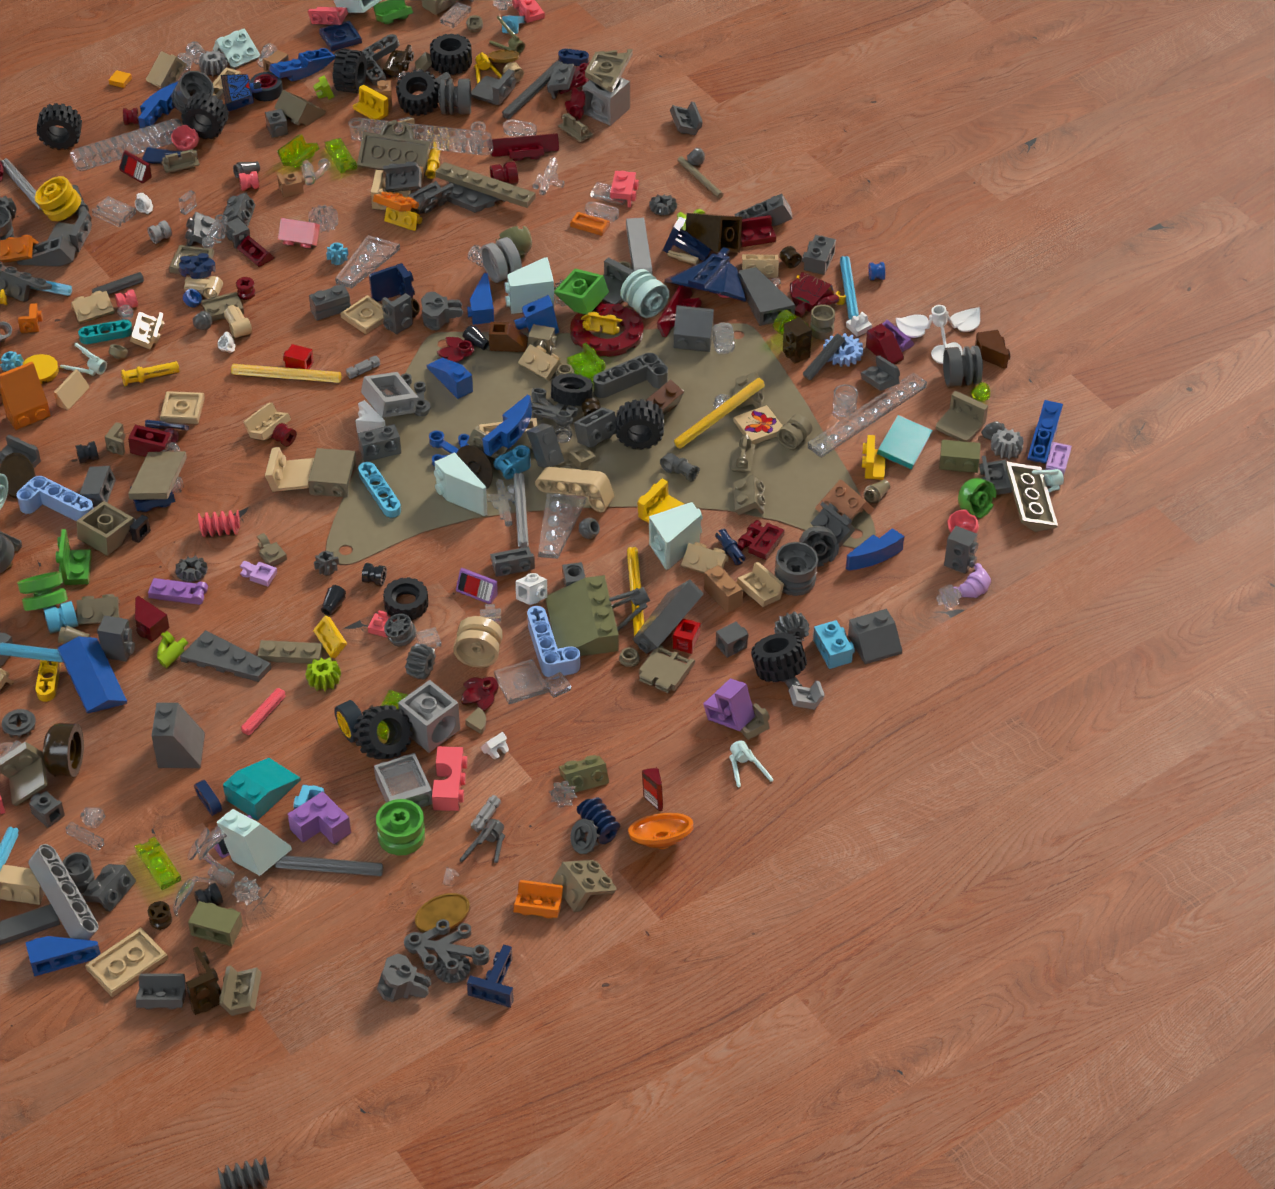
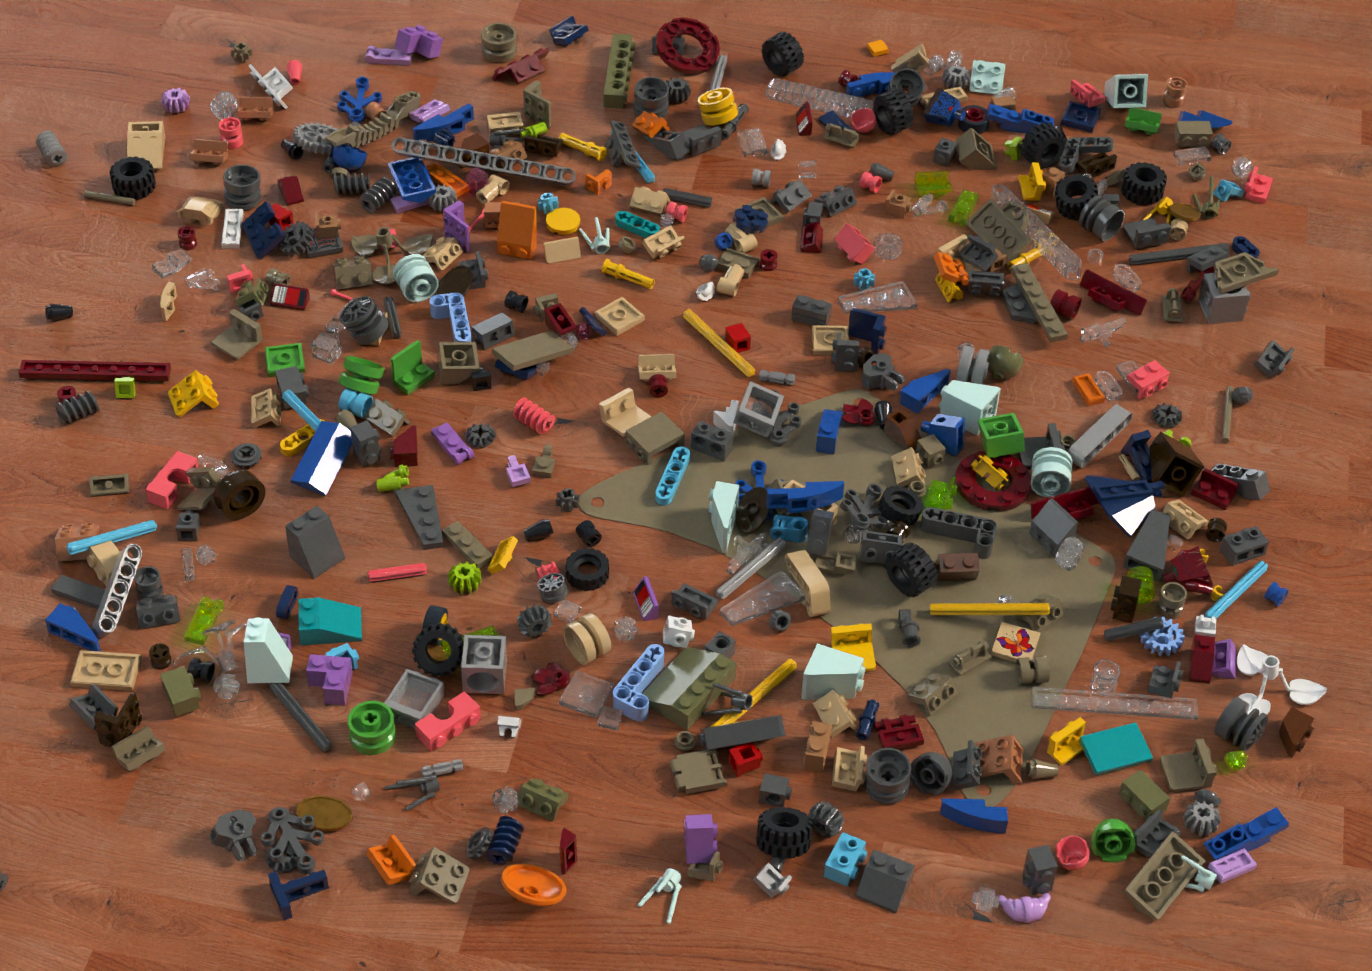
camera: 45 degrees right, 0 degrees up
clear plant [201,214,228,249] -> none

